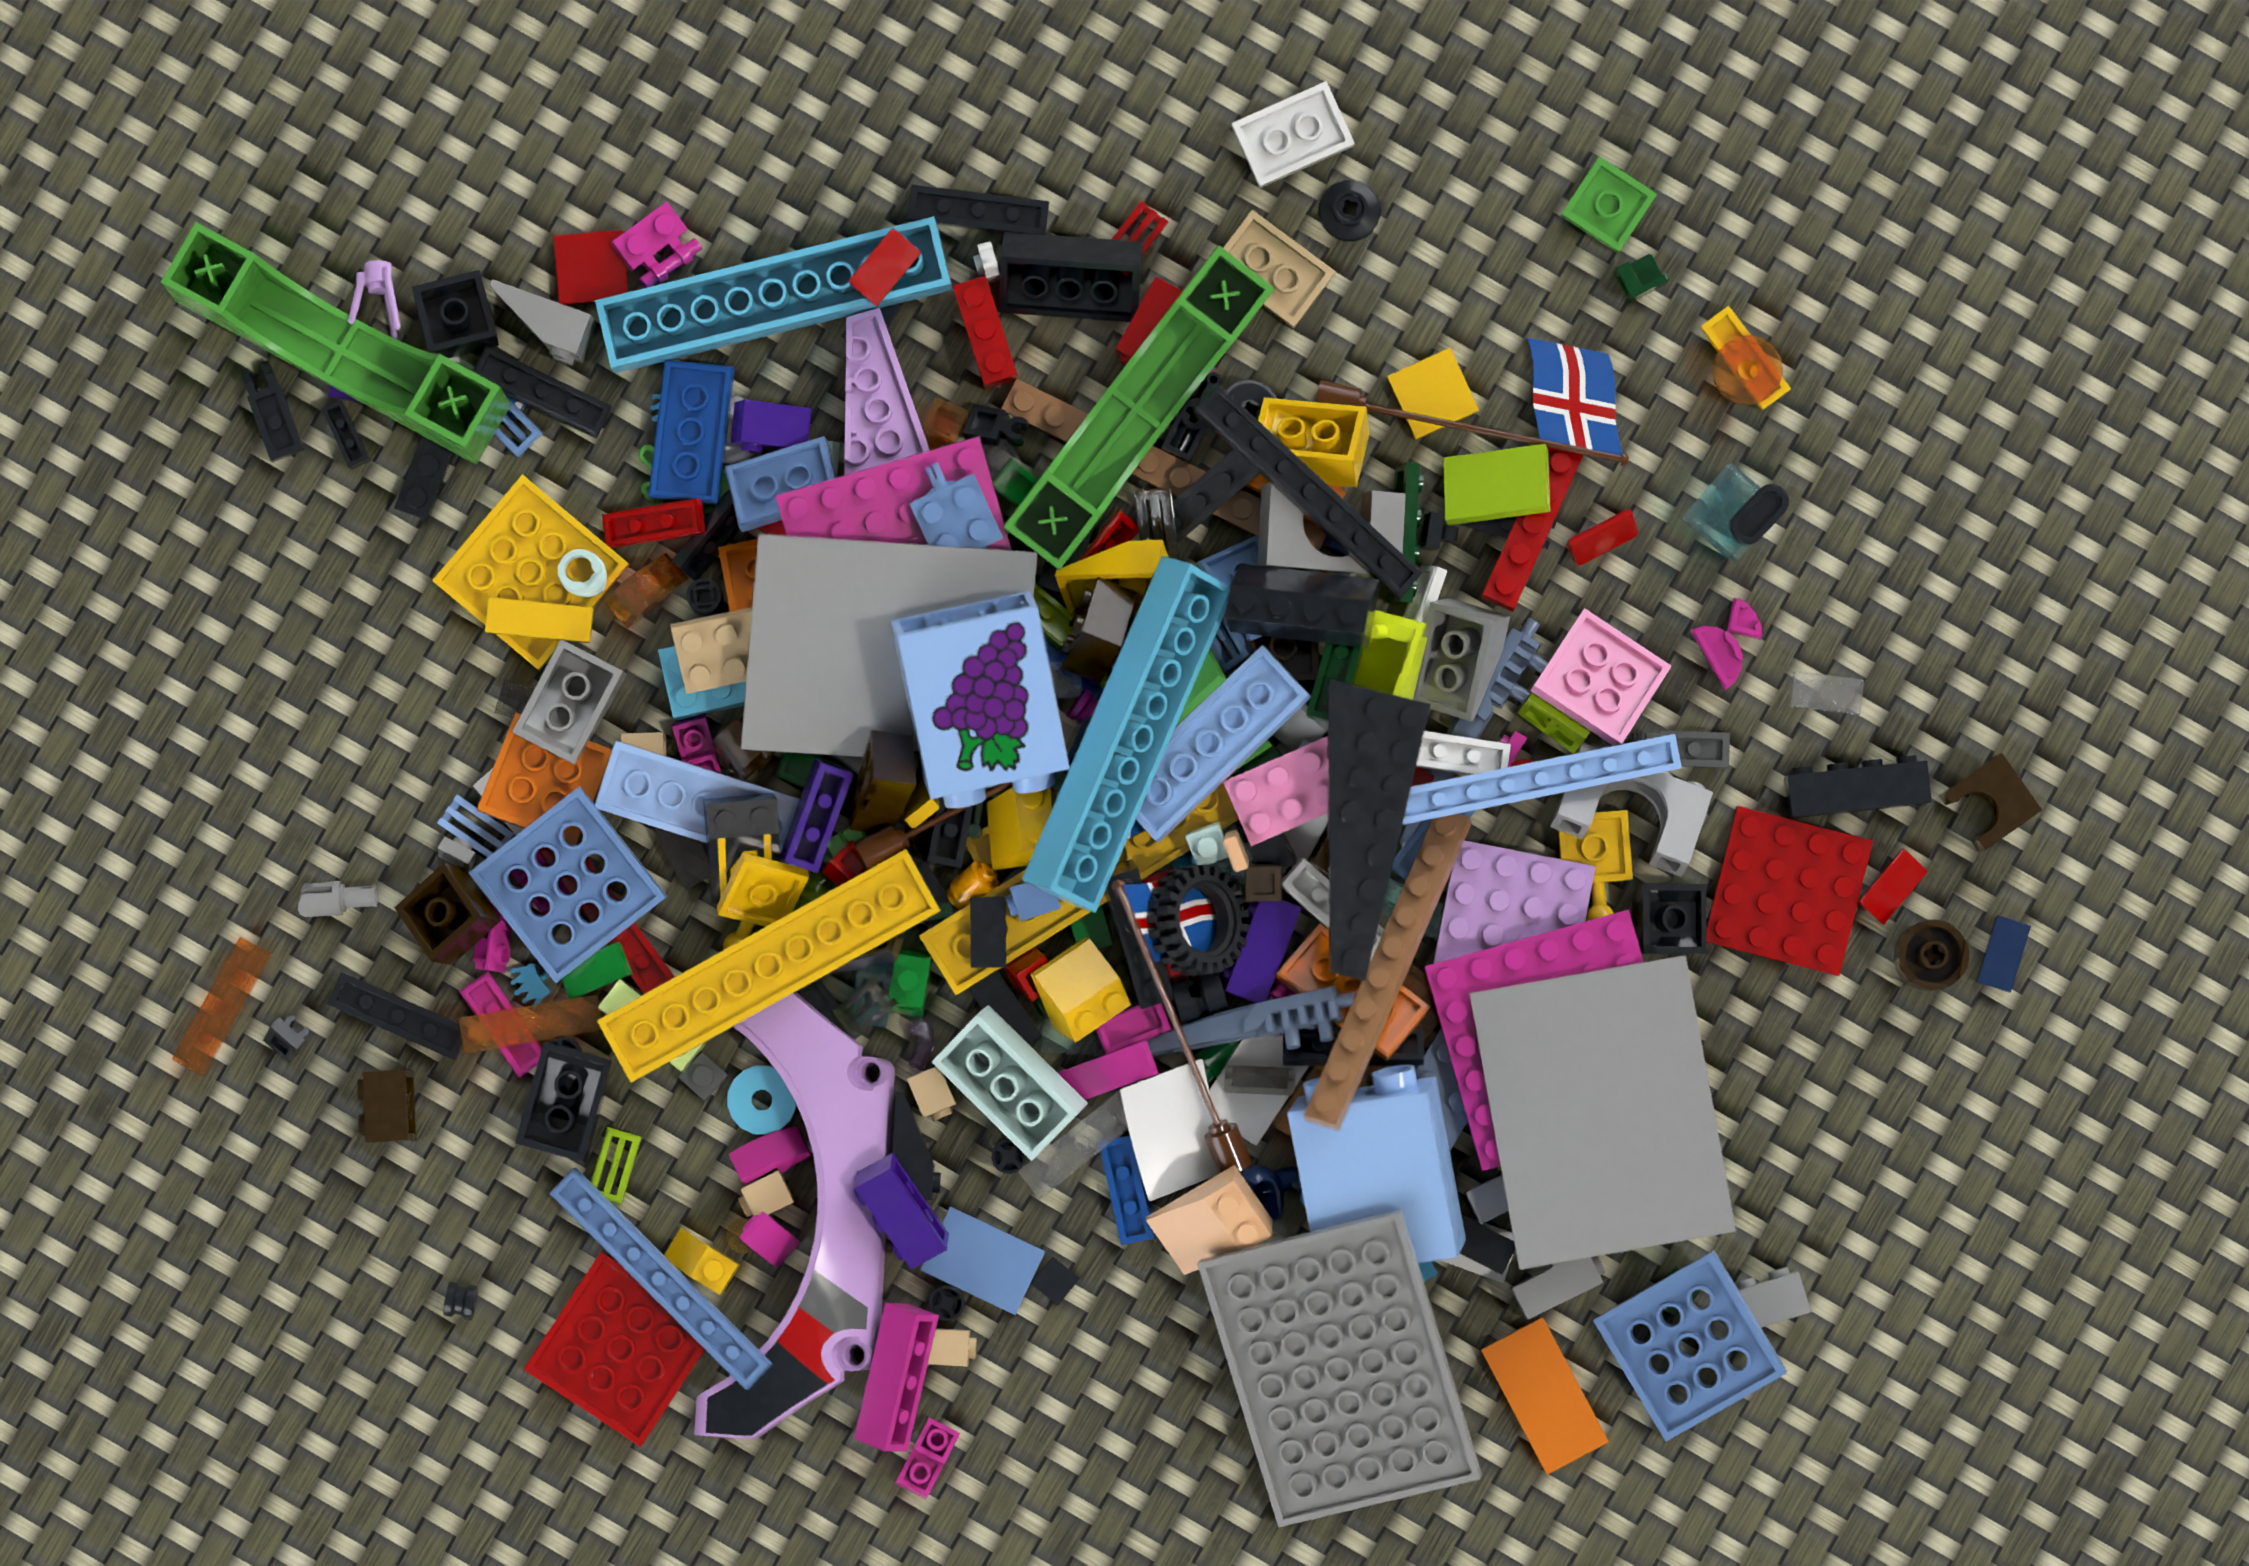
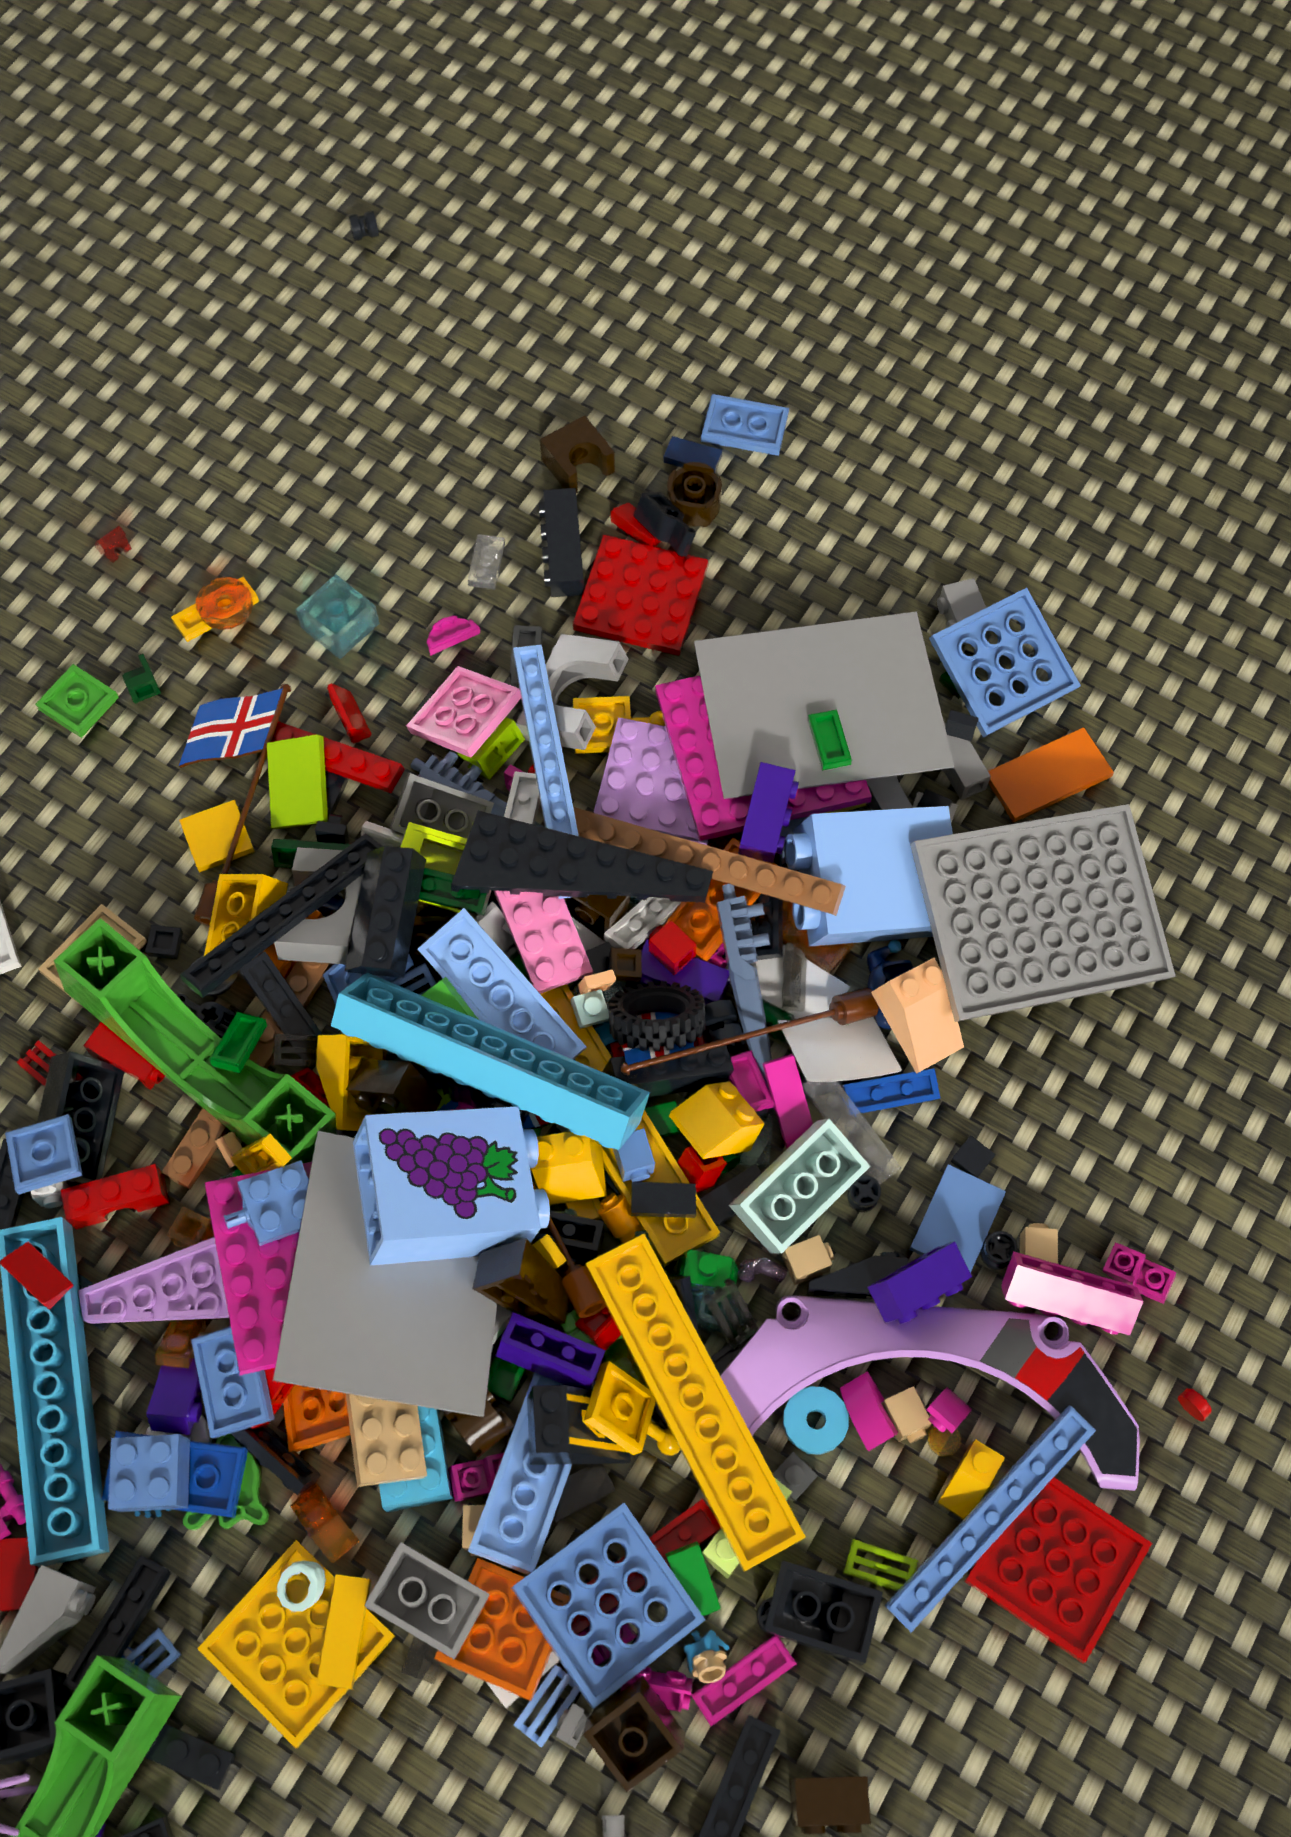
camera: 90 degrees left, 20 degrees down
black wheel [443,1281,478,1320] -> none
clear orange plate [458,995,602,1054] -> none
red tile [602,498,706,549] -> none
black wheel [686,578,724,616] -> none
black plate [963,404,1029,446] -> none
black piece [1318,180,1381,242] -> none
black slope [1632,883,1708,954] -> none
dark pink tile [1726,597,1762,640] -> none
black tile [1729,484,1789,545] -> none
none -> medium blue tile [5,1114,82,1194]
none -> clear red tile [95,526,132,563]
none -> medium blue brick [108,1434,190,1512]
none -> black tile [145,925,183,960]
none -> clear orange plate [155,1319,207,1368]
none -> green tile [210,1012,267,1073]
none -> light nougat tile [215,1131,242,1168]
none -> yellow tile [231,1134,292,1175]
none -> black piece [633,491,696,557]
none -> red brick [649,920,697,975]
none -> tan plate [692,1650,727,1683]
none -> medium blue tile [701,394,789,456]
none -> dark purple brick [738,762,799,863]
none -> green tile [808,709,852,771]
none -> black tile [945,710,979,741]
none -> red tile [1178,1388,1212,1421]

